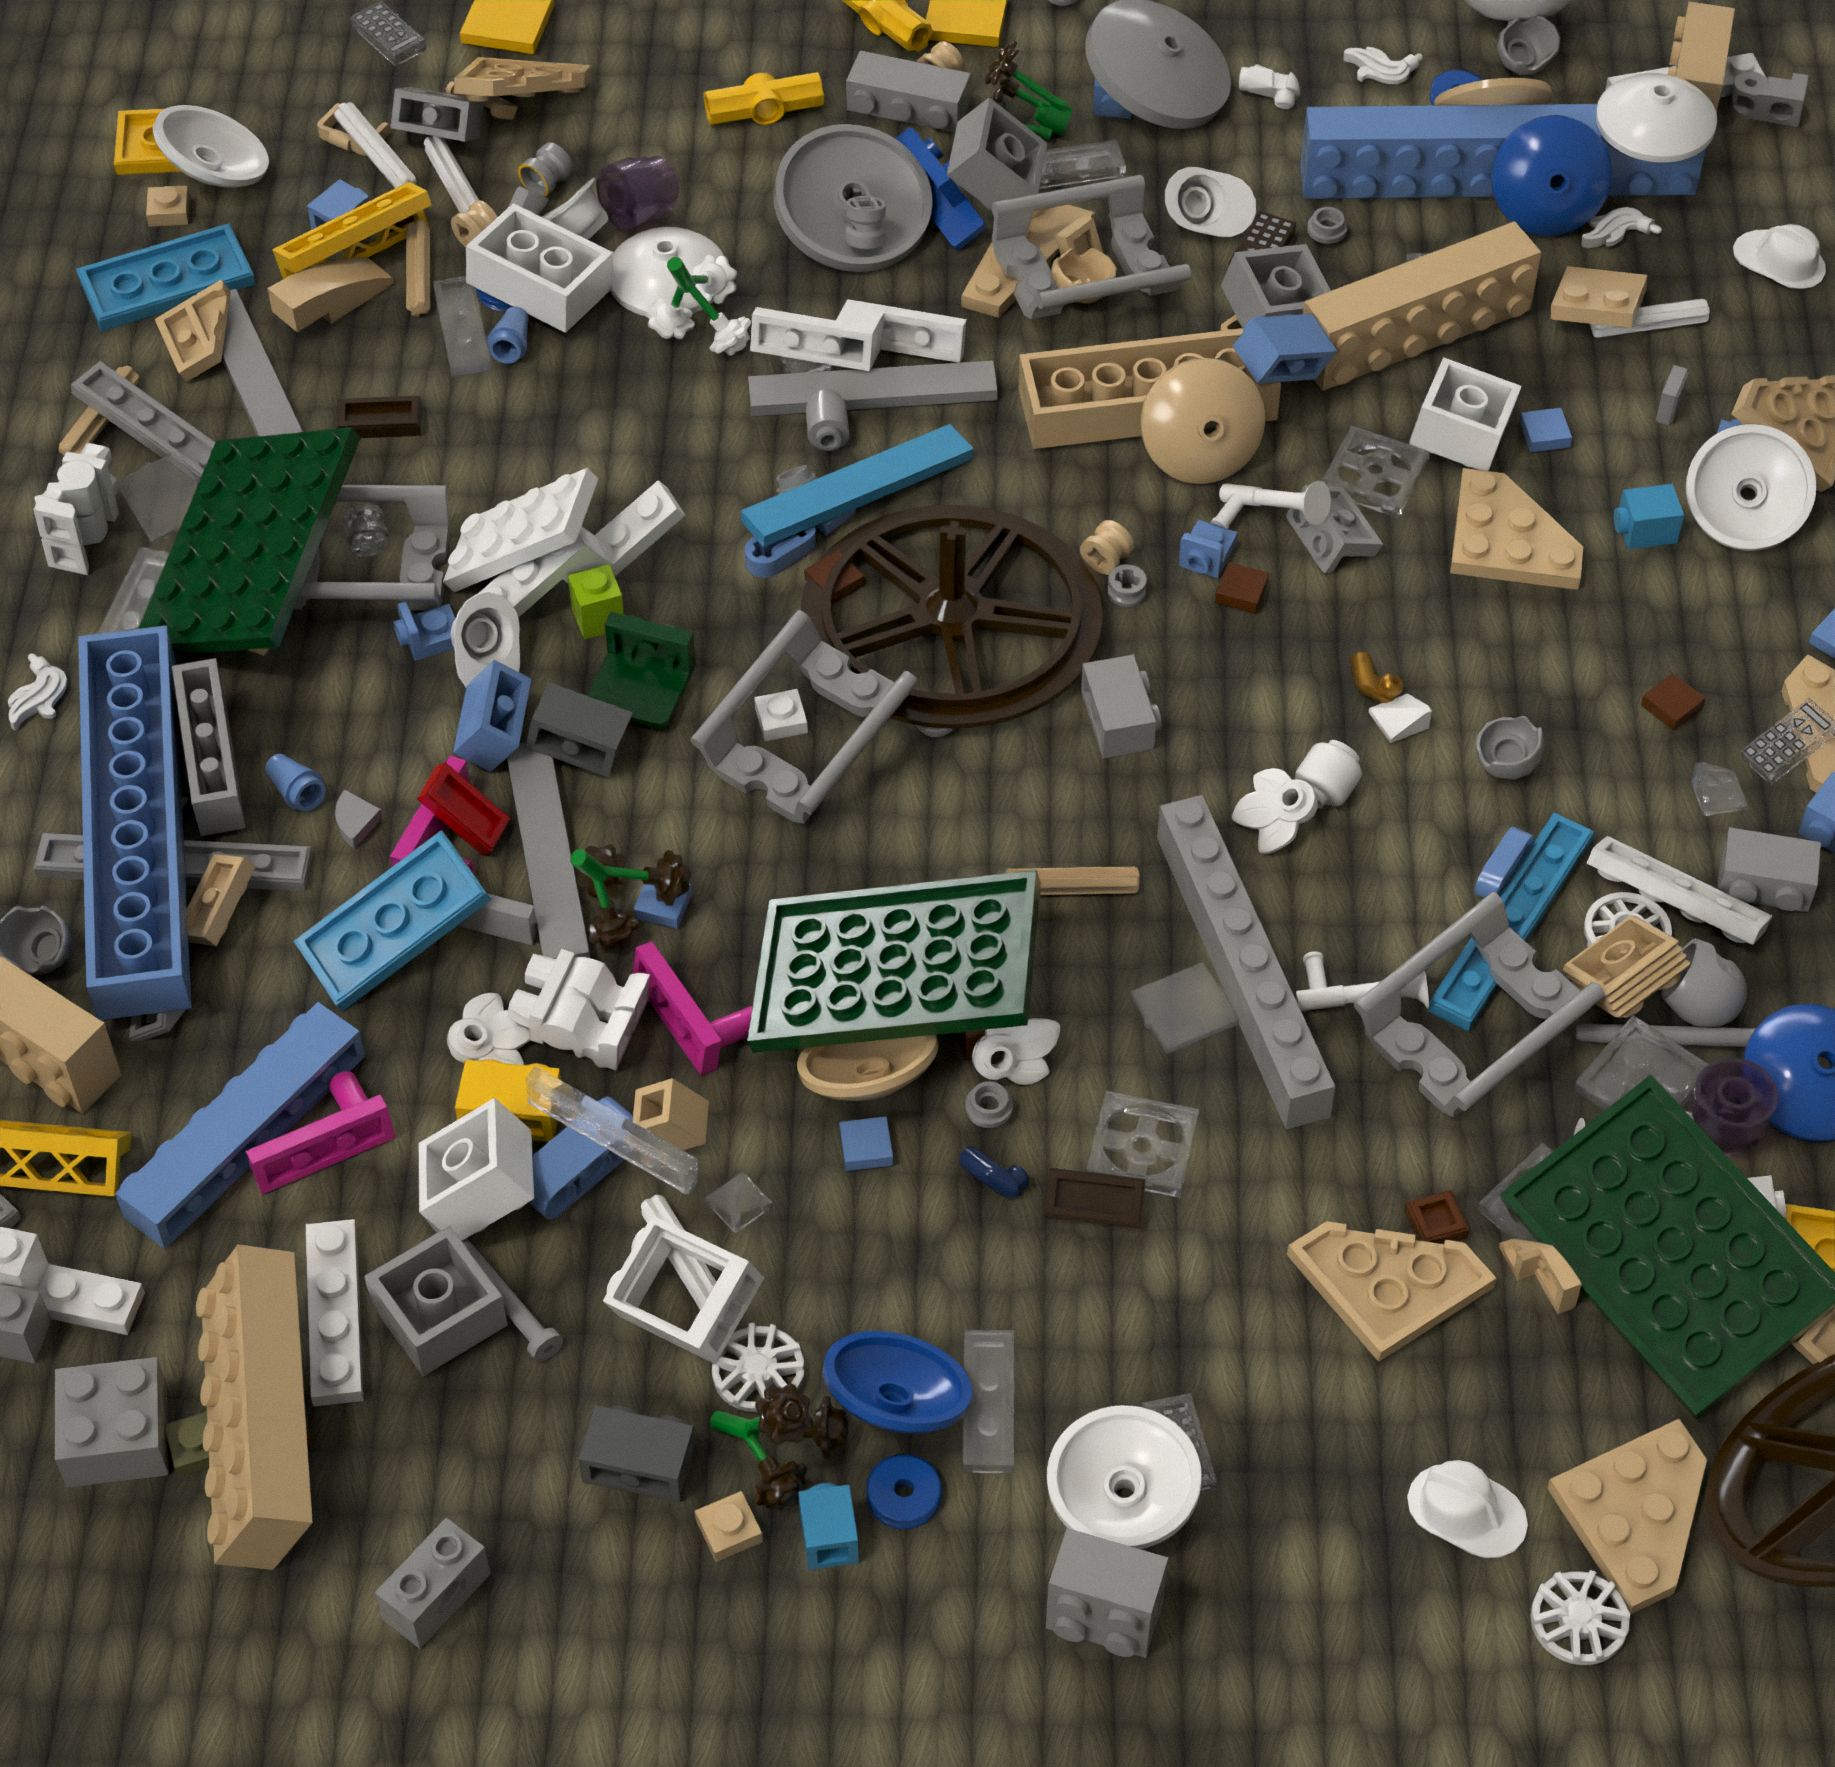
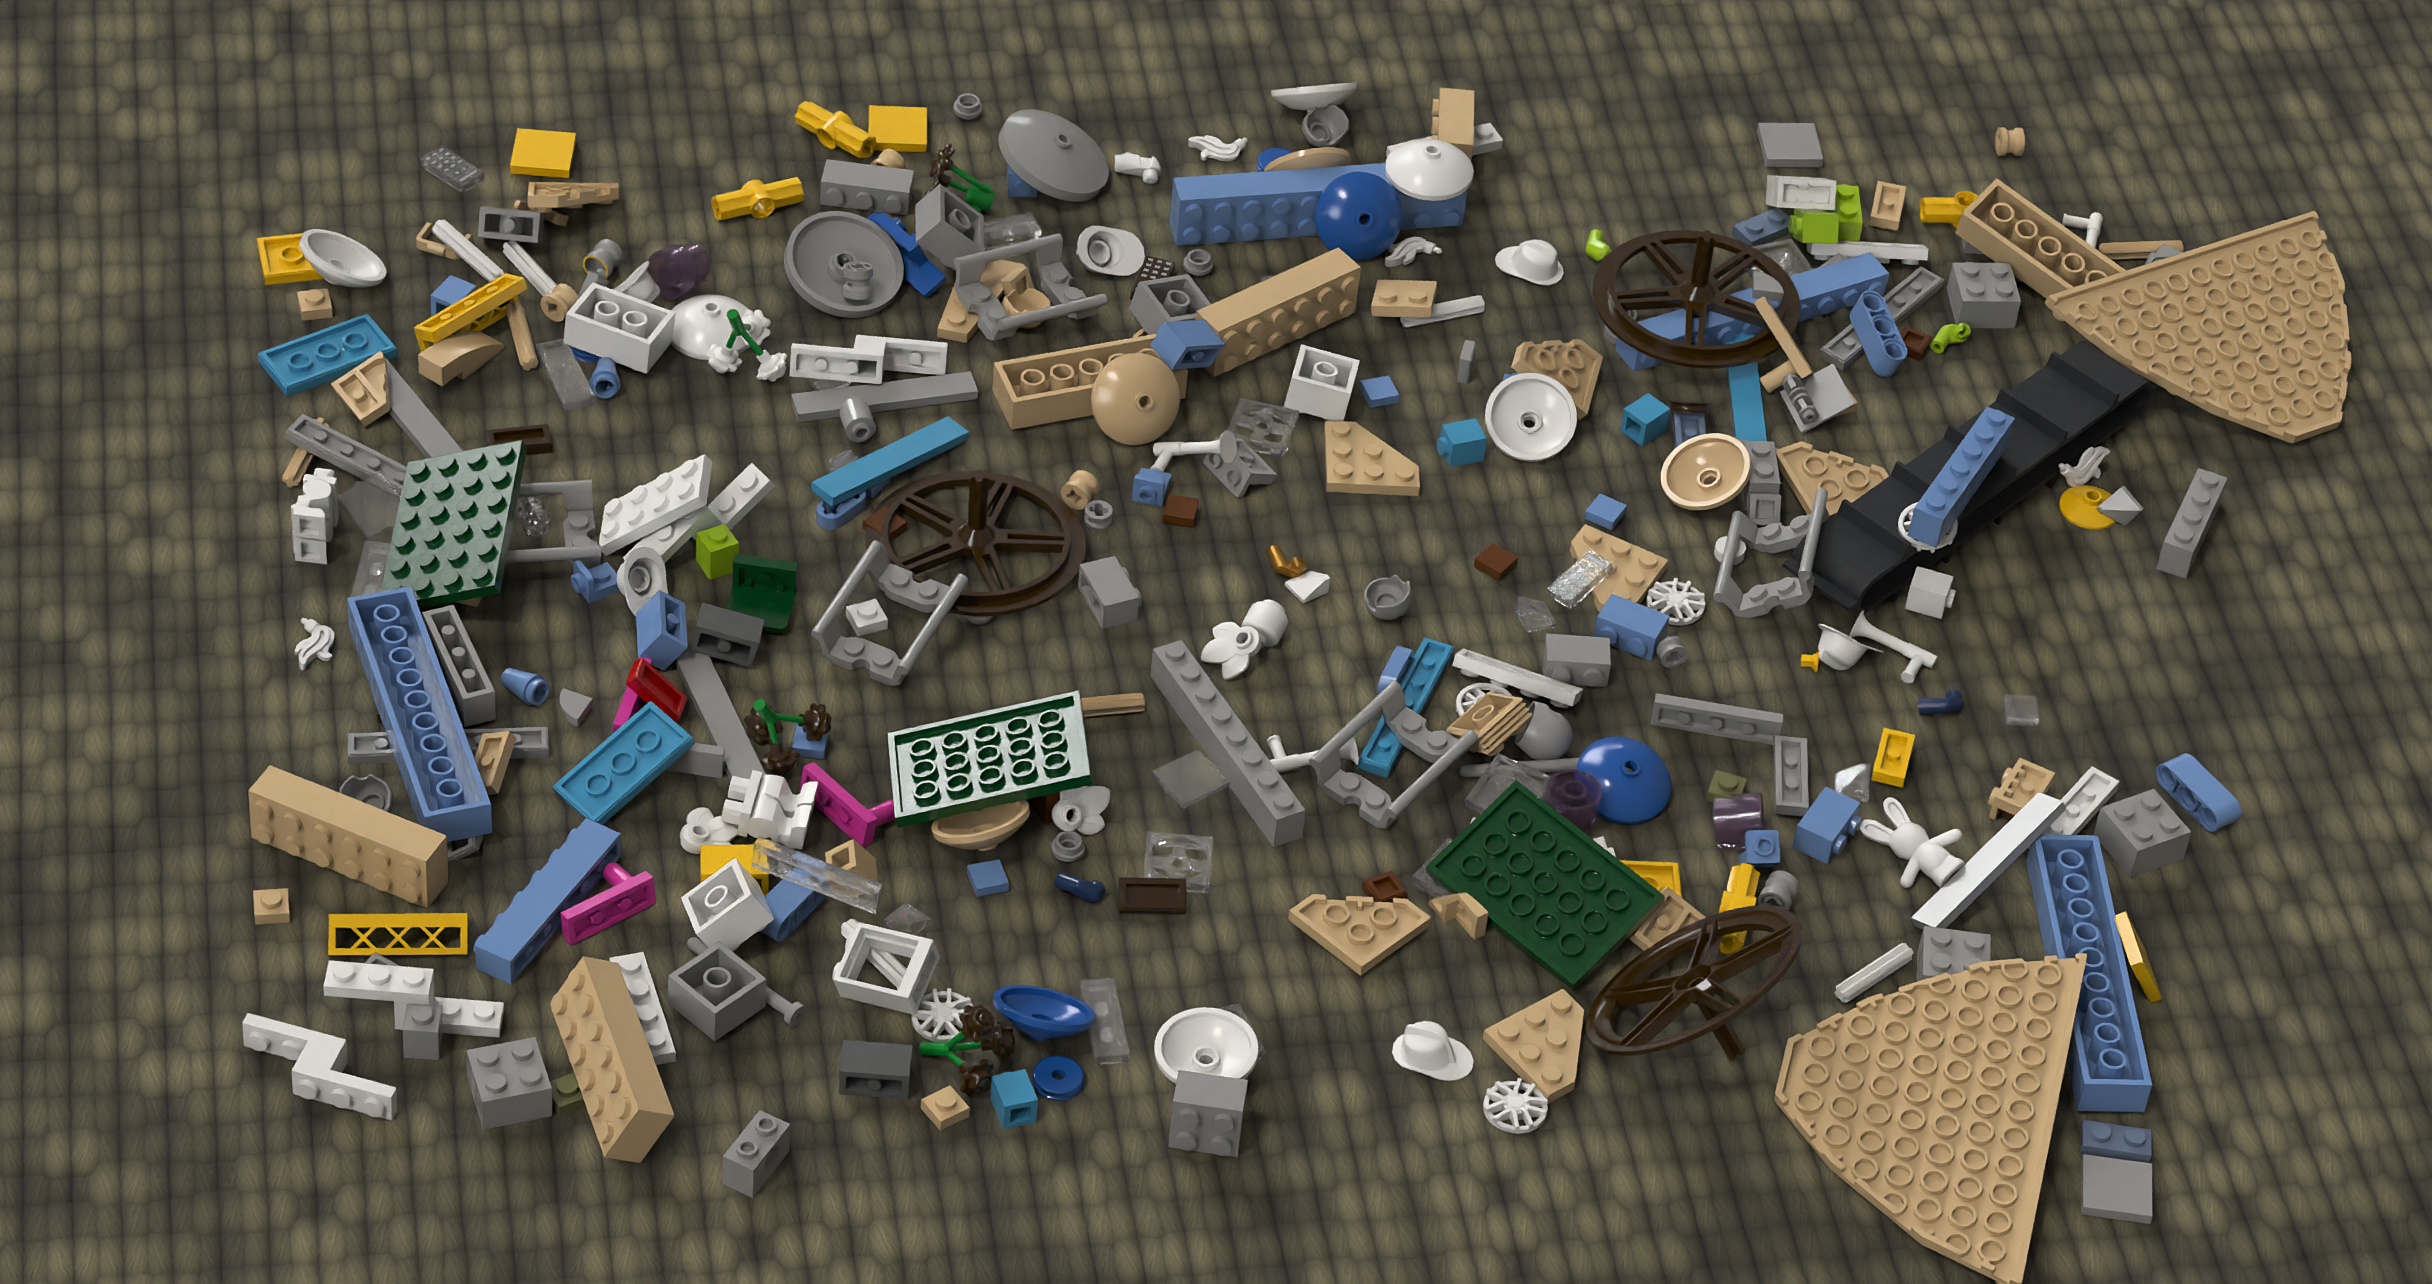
camera: 15 degrees left, 10 degrees down
light grey leg [1730,71,1809,127] -> none

